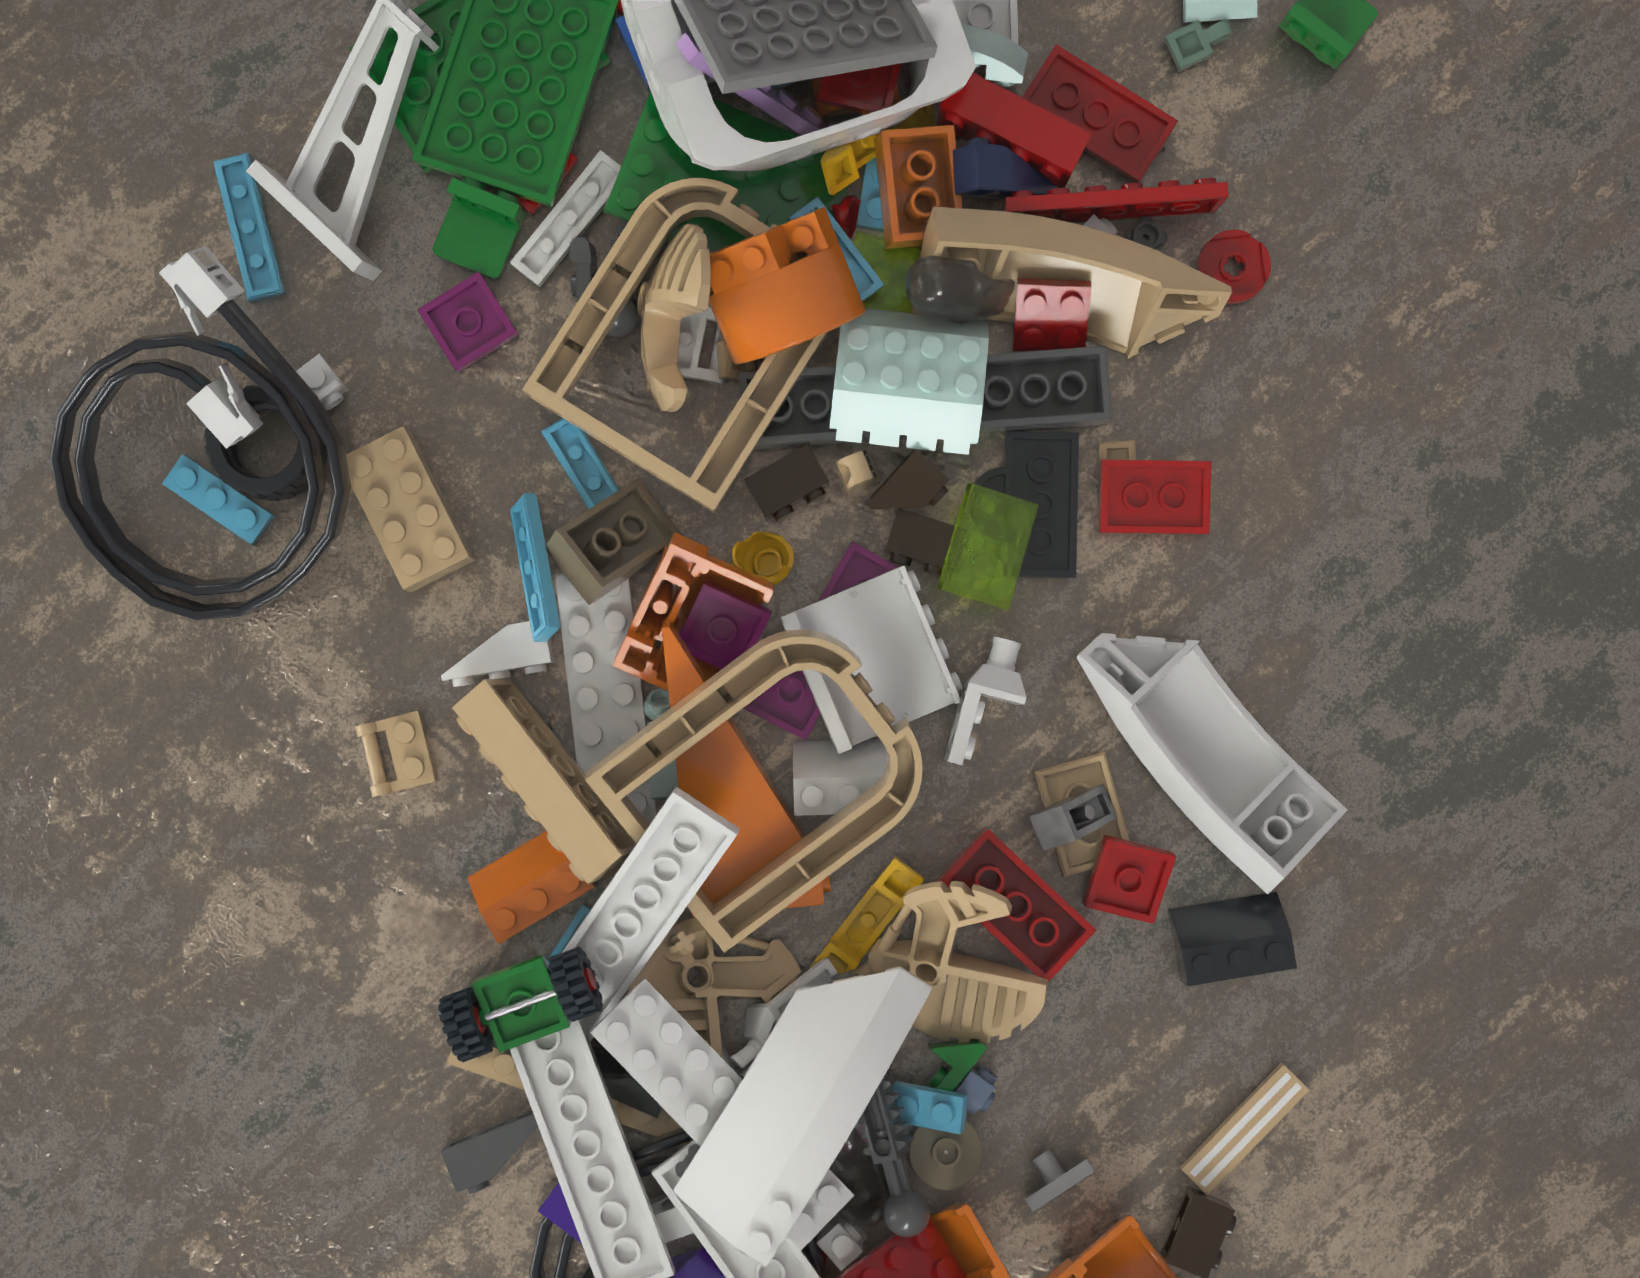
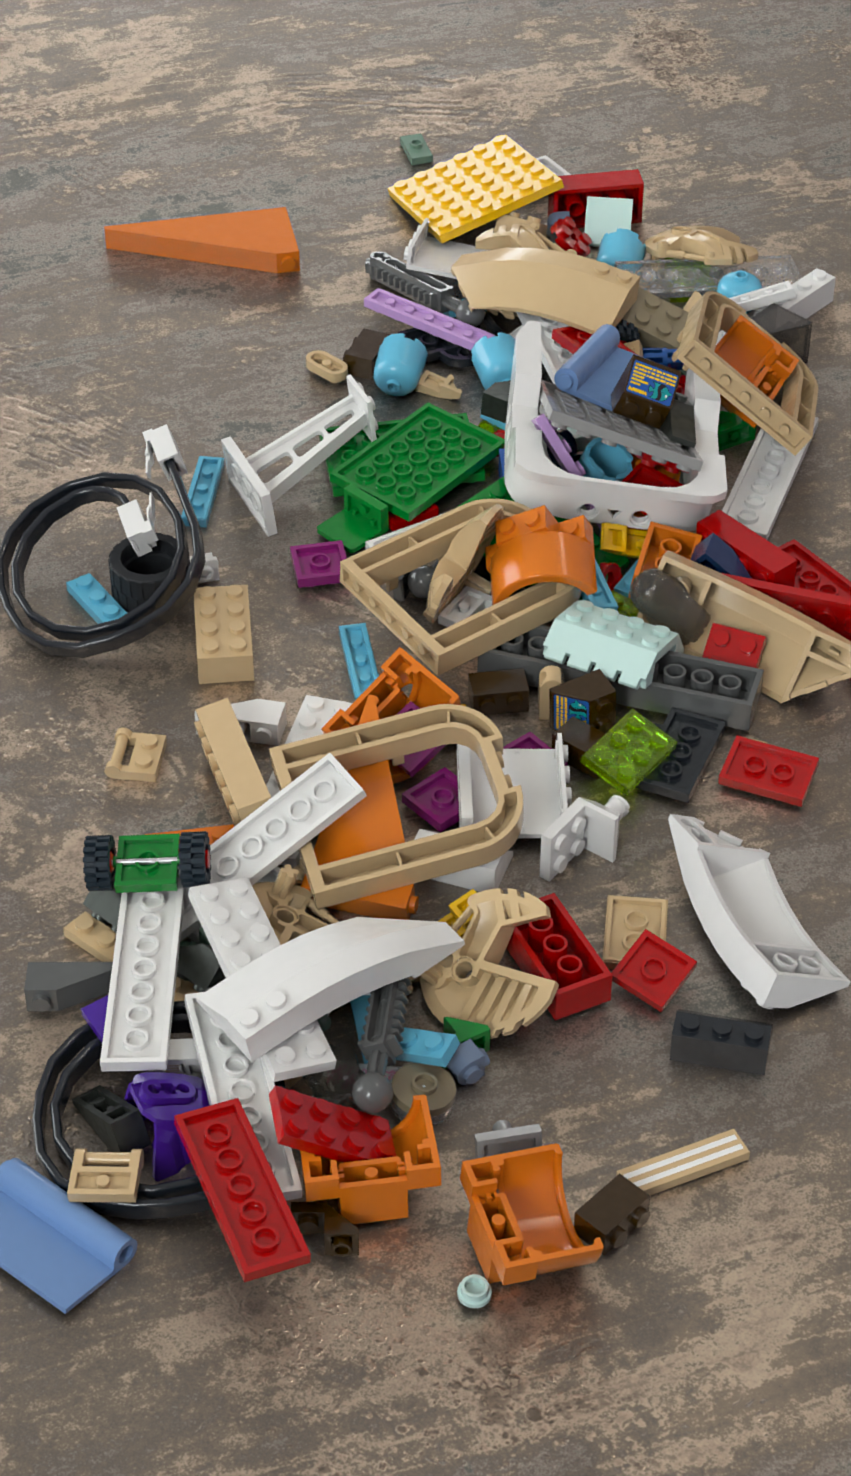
camera: 25 degrees right, 45 degrees down
medium azure tile [510,493,561,642] -> none
dark tan slope [546,479,683,605] -> none
light aqua slope [961,24,1028,87] -> none
flat silver slope [1029,784,1117,851] -> none

